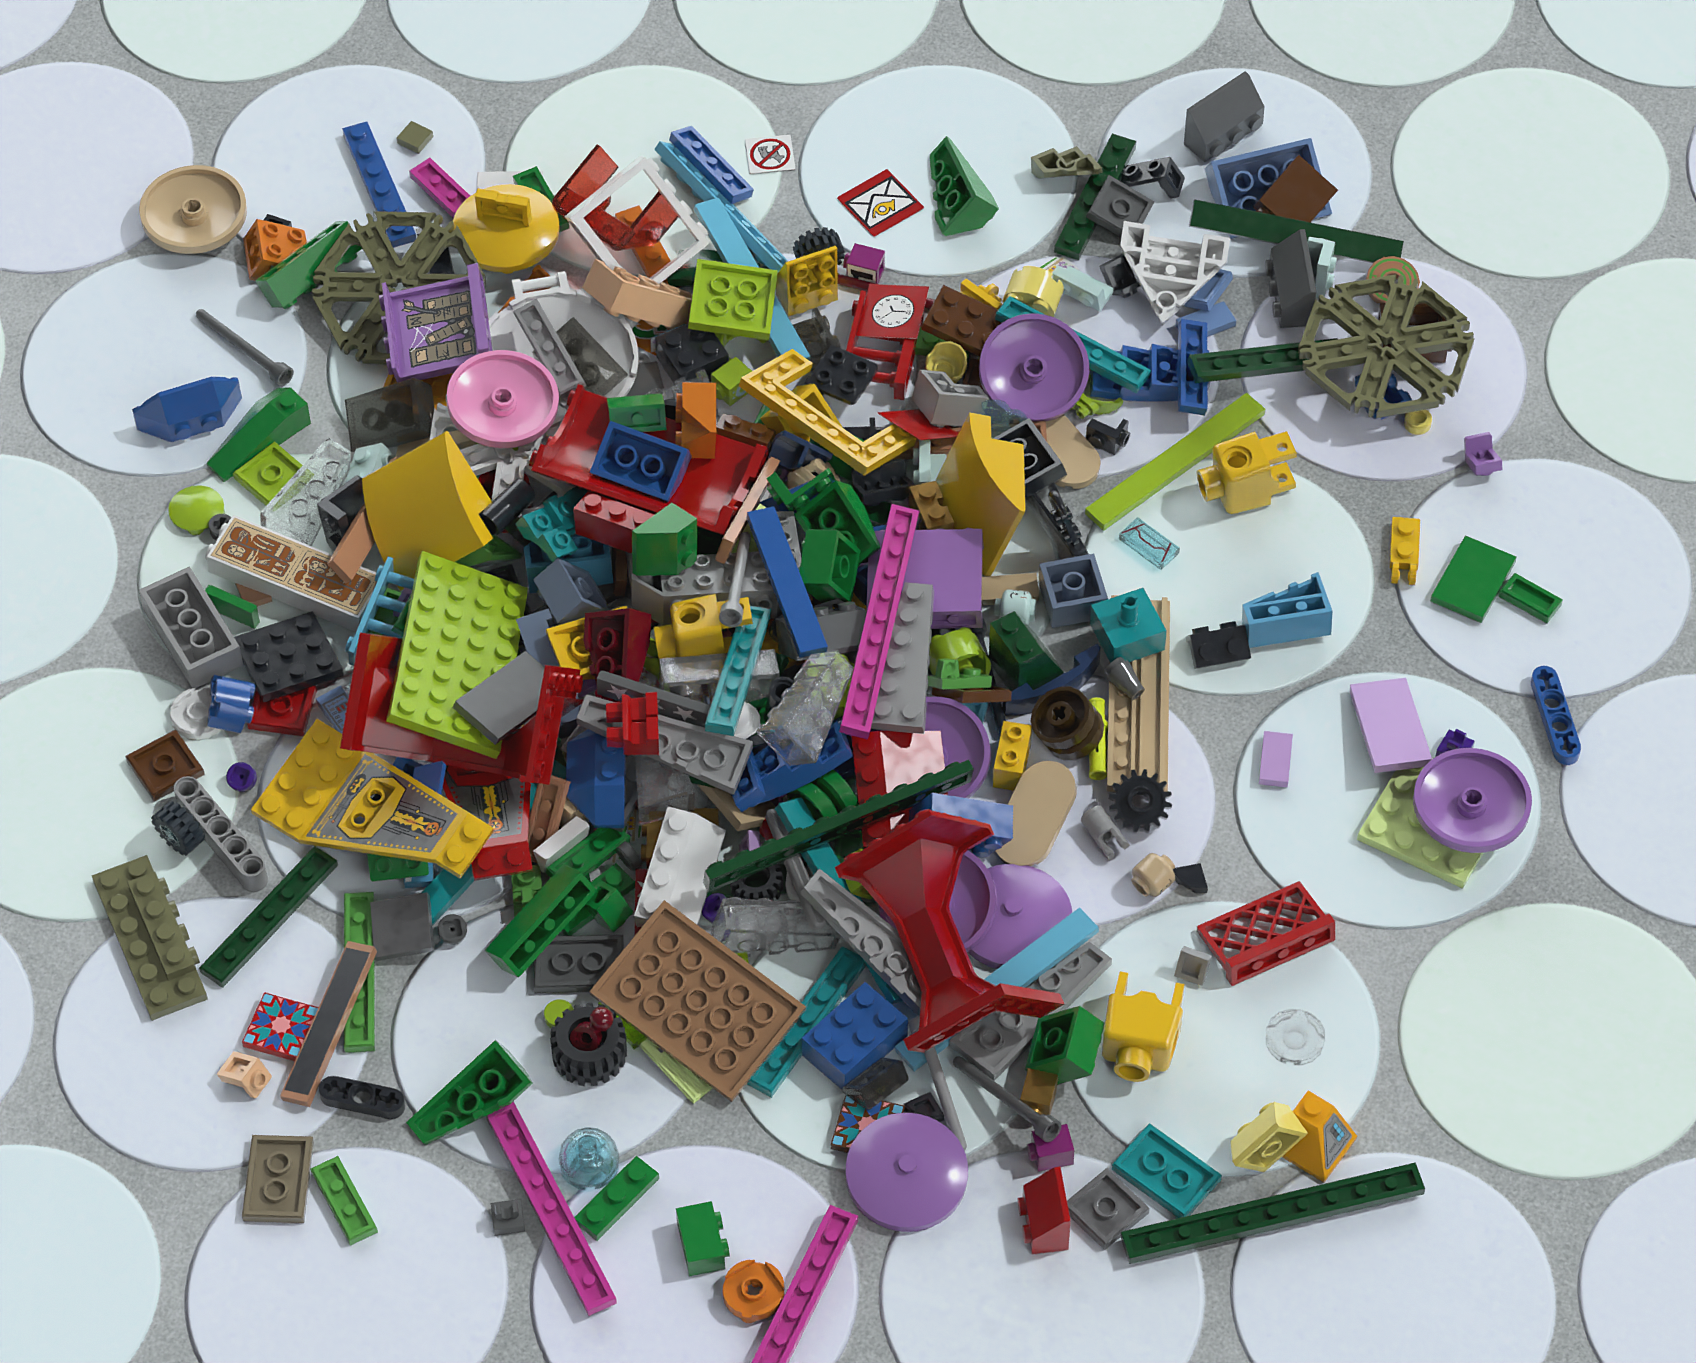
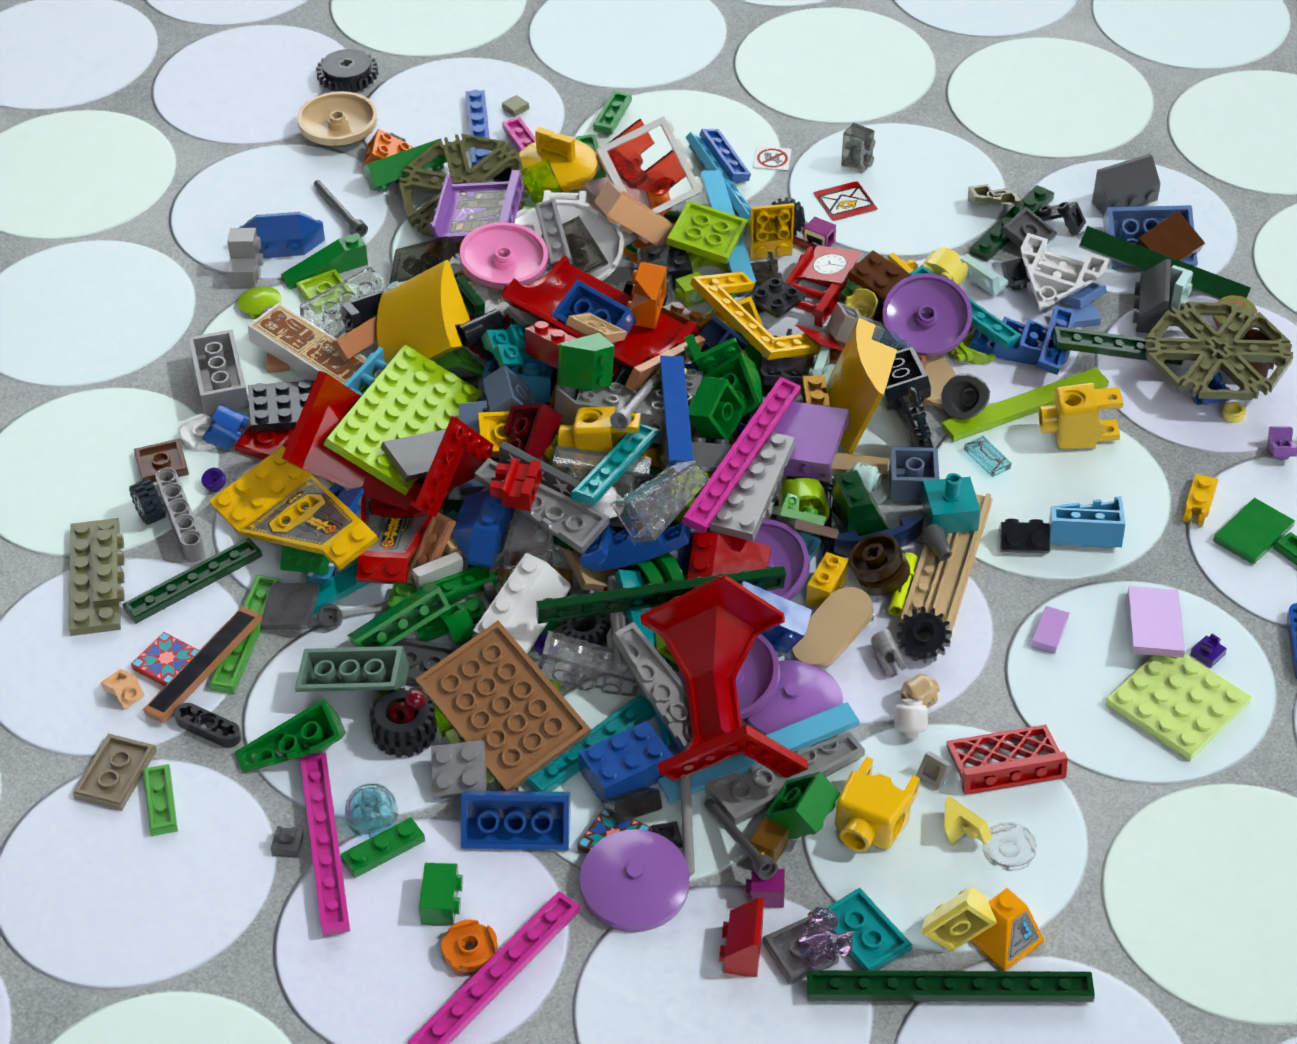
camera: 15 degrees right, 10 degrees down
green tile [205,585,260,629] -> none
green panel [607,394,666,432] -> none
green wedge [930,136,999,236] -> none
black bracket [1086,418,1131,455] -> none
black tile [1173,863,1208,894] -> none
medium lavender dish [1413,748,1532,853] -> none
none -> light grey brick [227,228,264,288]
none -> sand green slope [295,646,410,692]
none -> gear [316,49,378,93]
none -> light grey plate [431,740,487,799]
none -> dark green tile [456,275,485,318]
none -> blue slope [461,790,571,850]
none -> clear neon green bracket [520,159,564,204]
none -> tan plate [566,313,627,343]
none -> green plate [593,91,632,135]
none -> clear purple animal [798,907,855,968]
none -> clear smoke brick [841,123,876,174]
none -> white head [894,699,929,738]
none -> dark grey helmet [941,373,990,420]
none -> light yellow slope [944,796,993,844]

